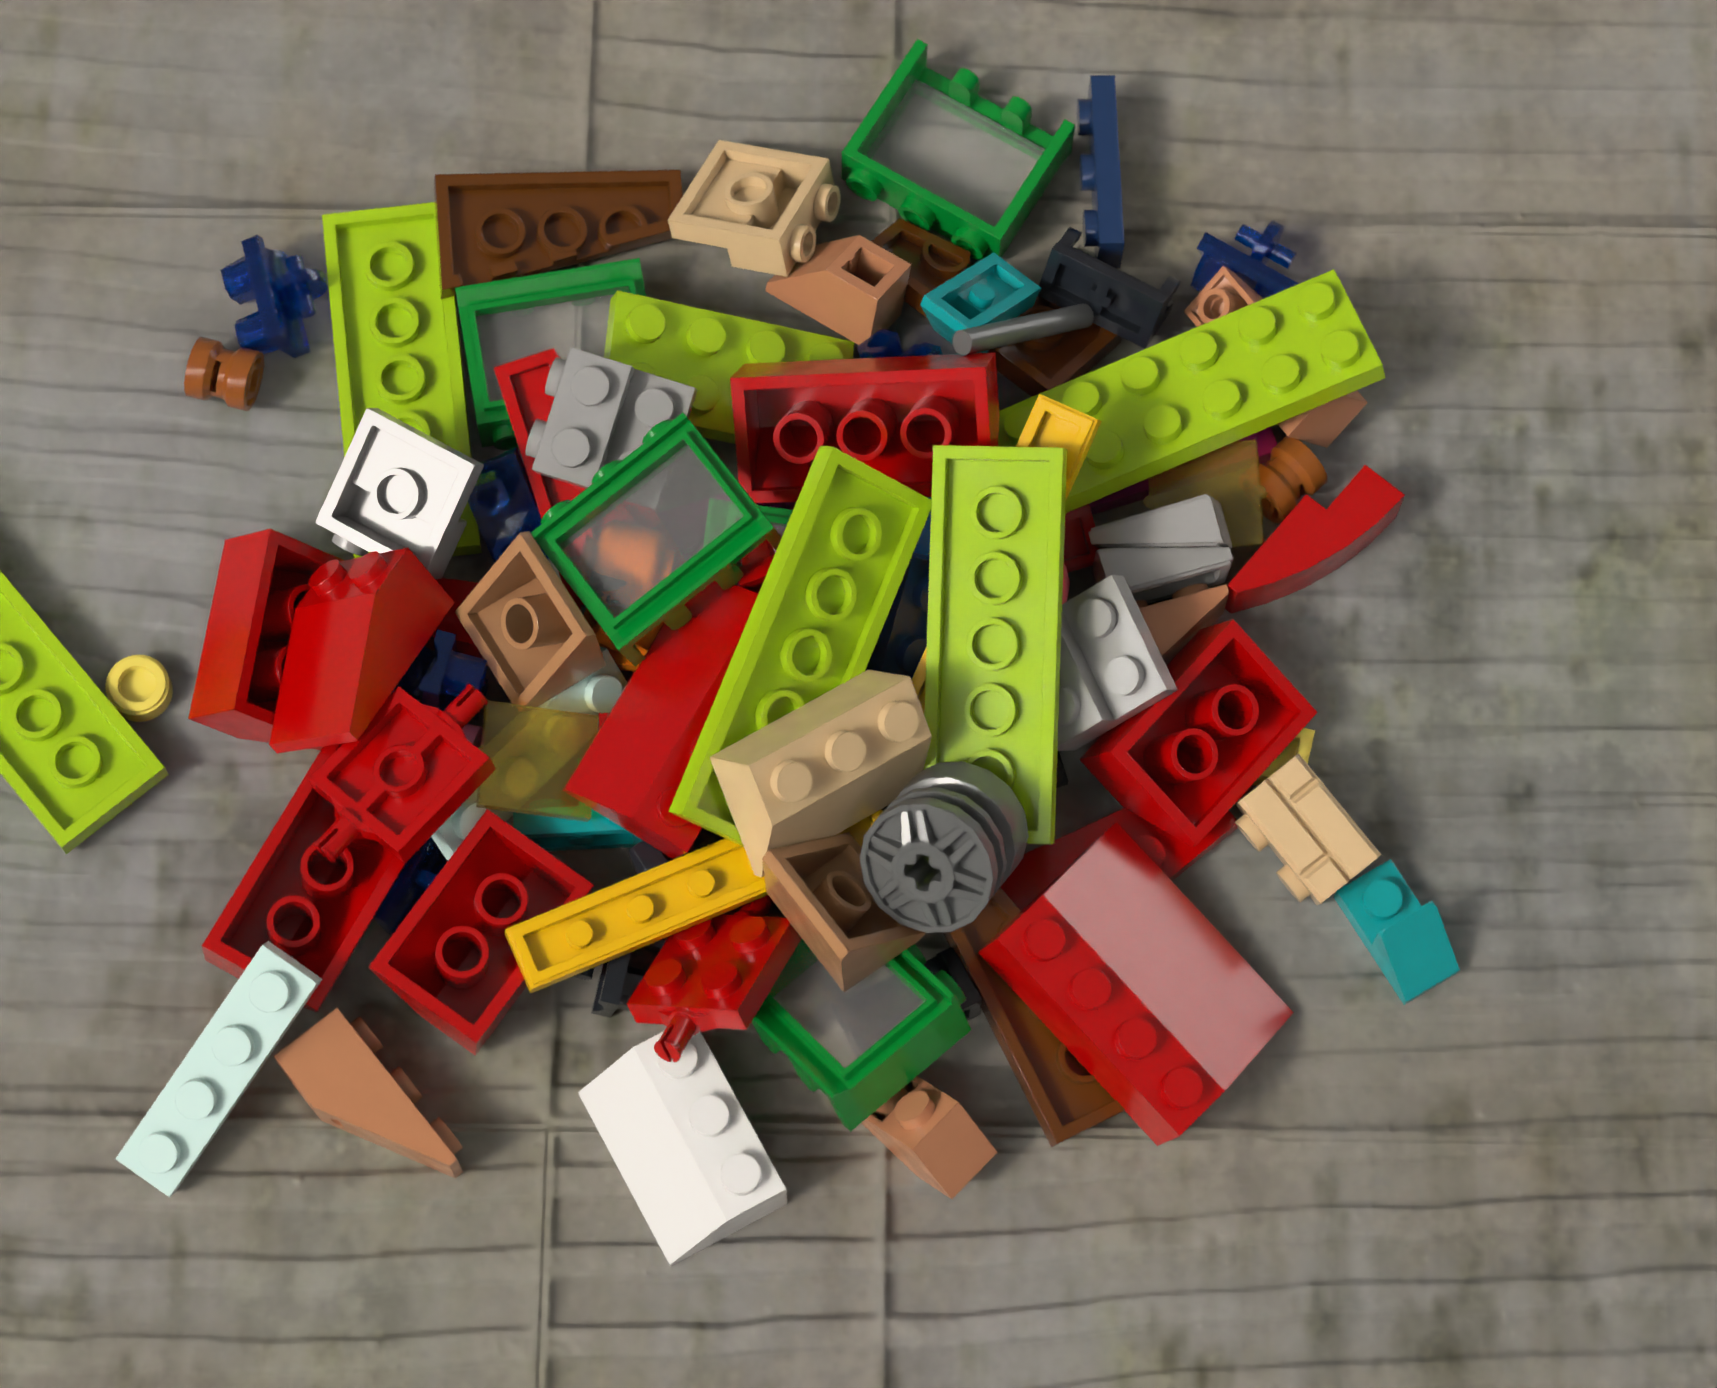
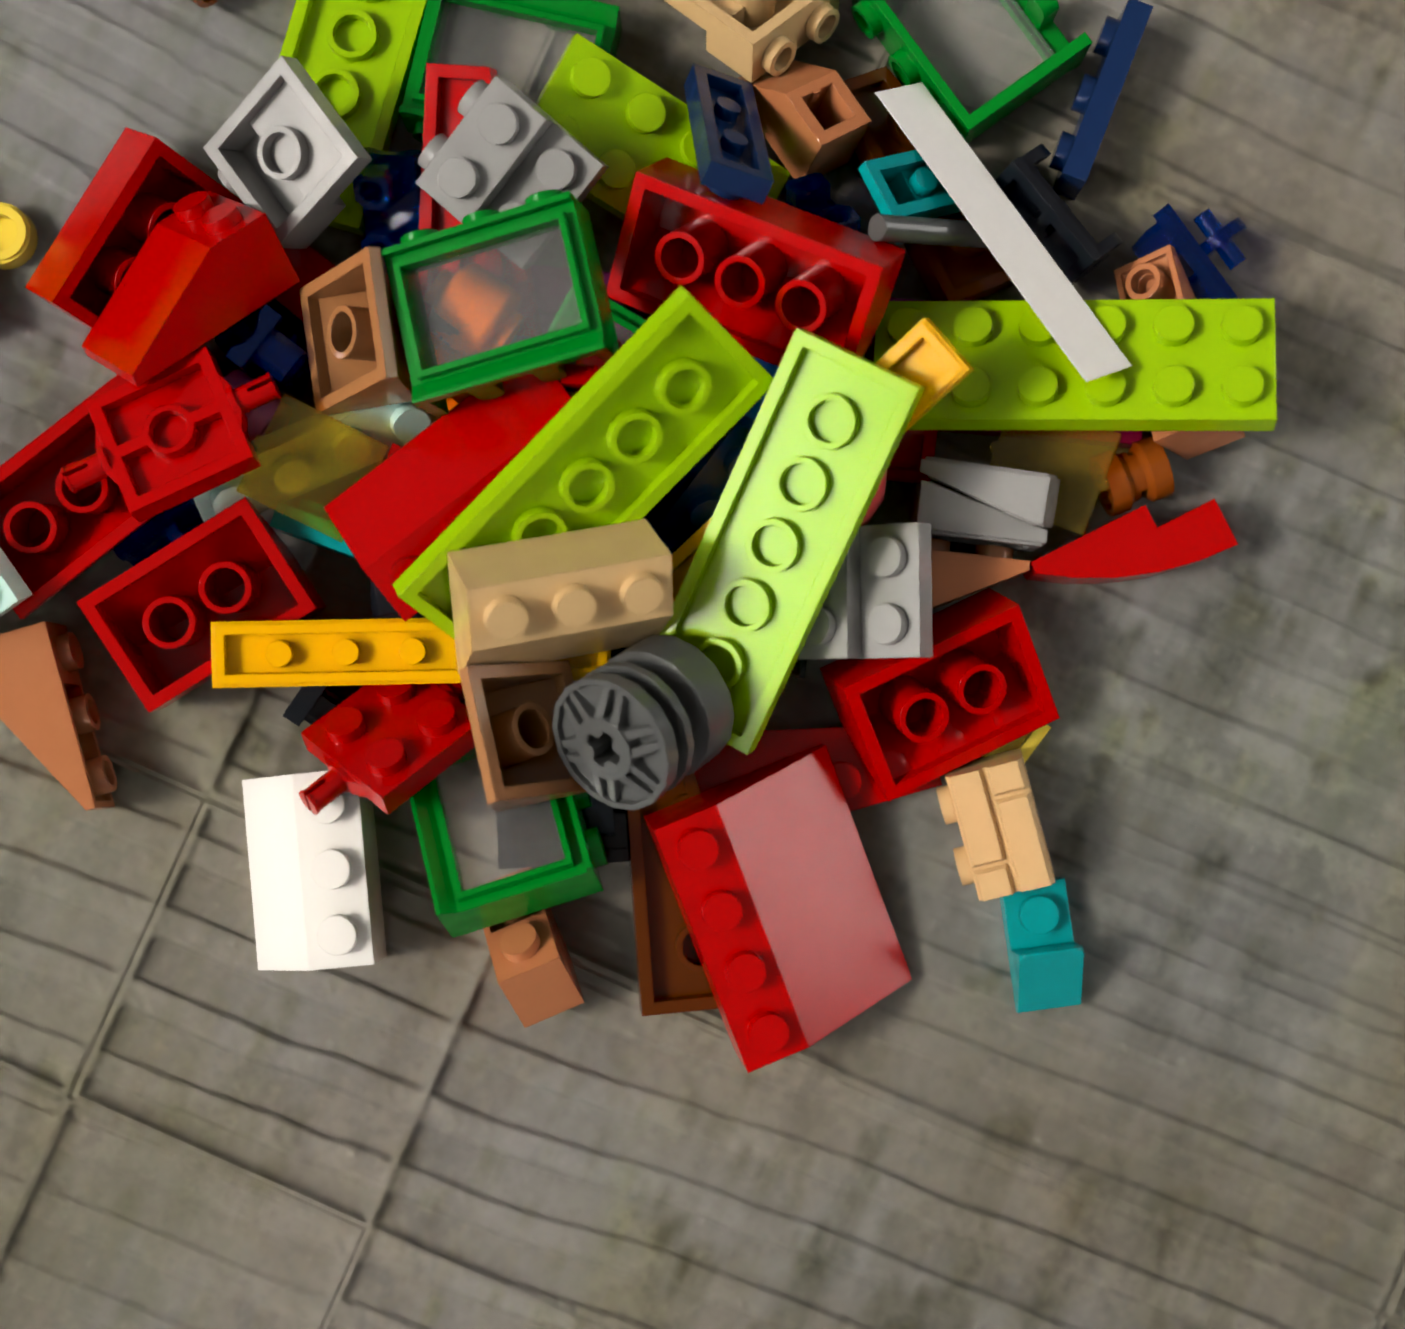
camera: 25 degrees right, 15 degrees up
none -> dark blue plate [684,63,774,204]
none -> white sticker [875,82,1132,382]

